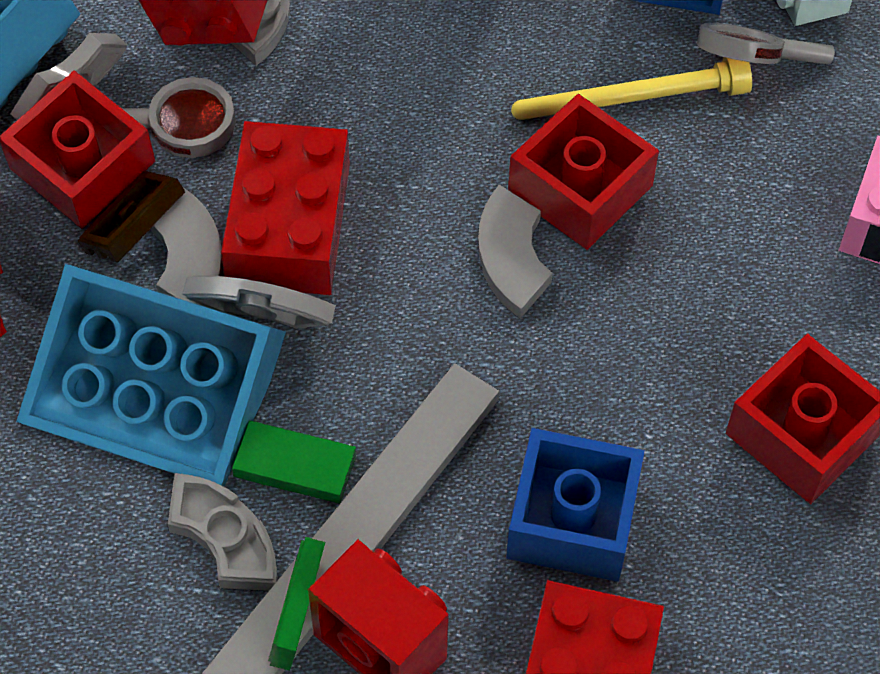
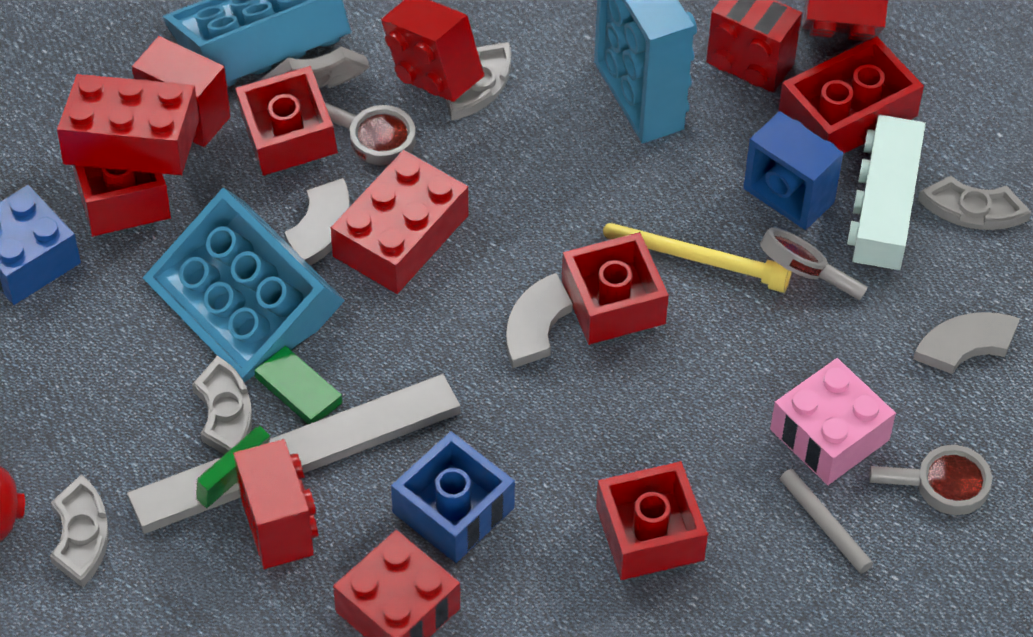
camera: 30 degrees right, 5 degrees down
dark brown tile [77,171,185,263] -> none
light grey tile [182,276,336,329] -> none

